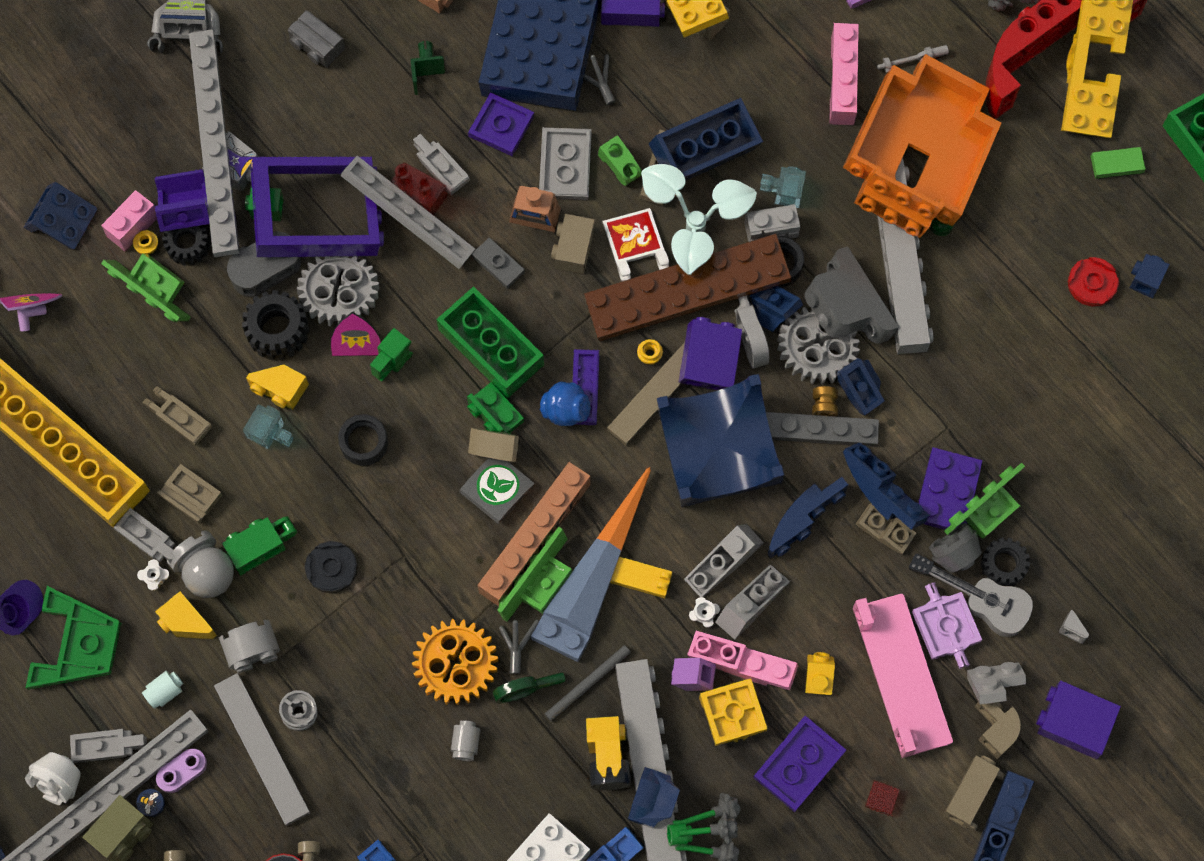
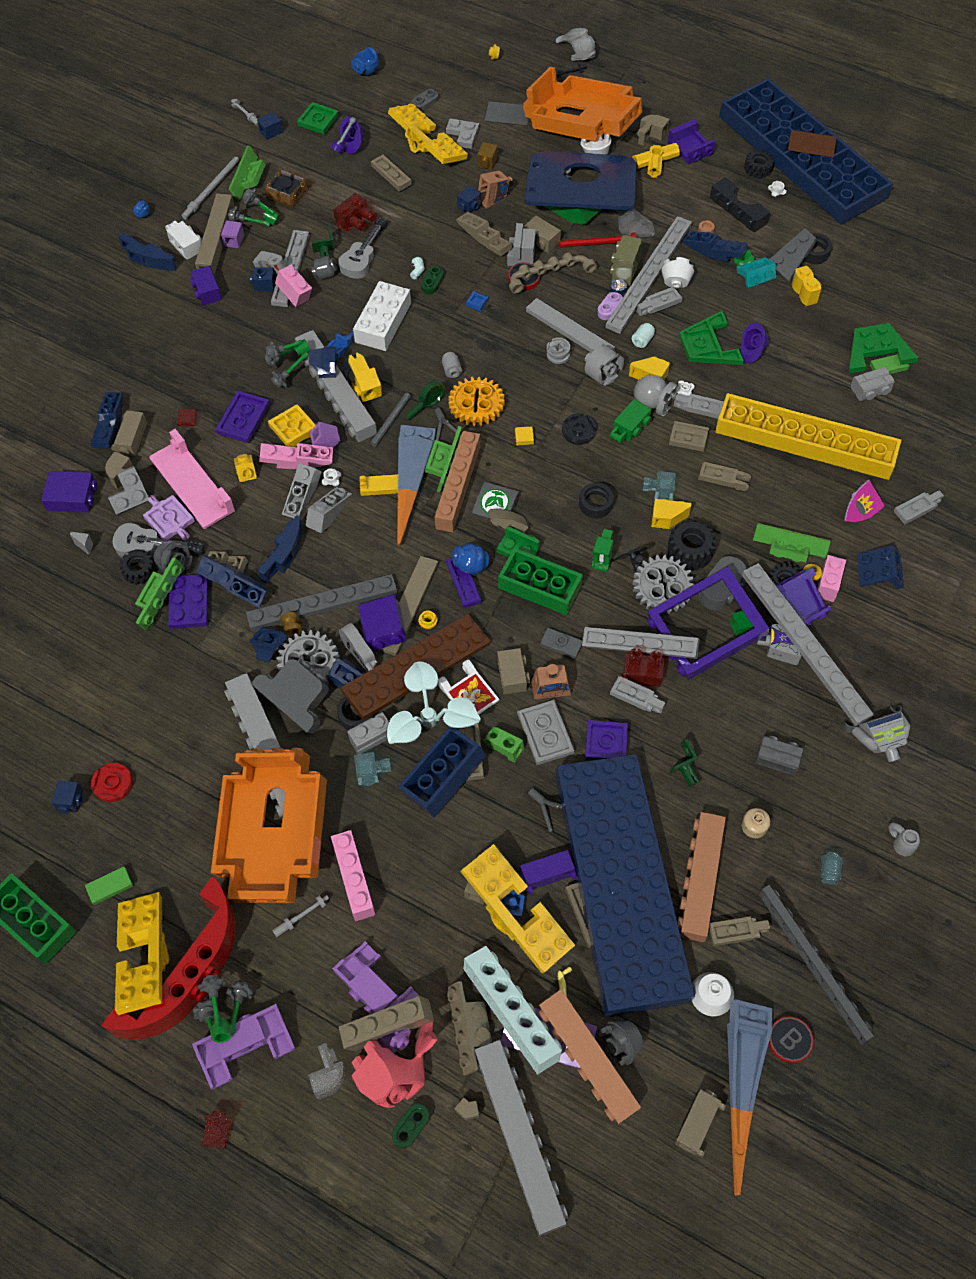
camera: 160 degrees right, 10 degrees down
dark blue piece [657,374,784,507] -> none
none -> yellow tile [515,427,534,445]

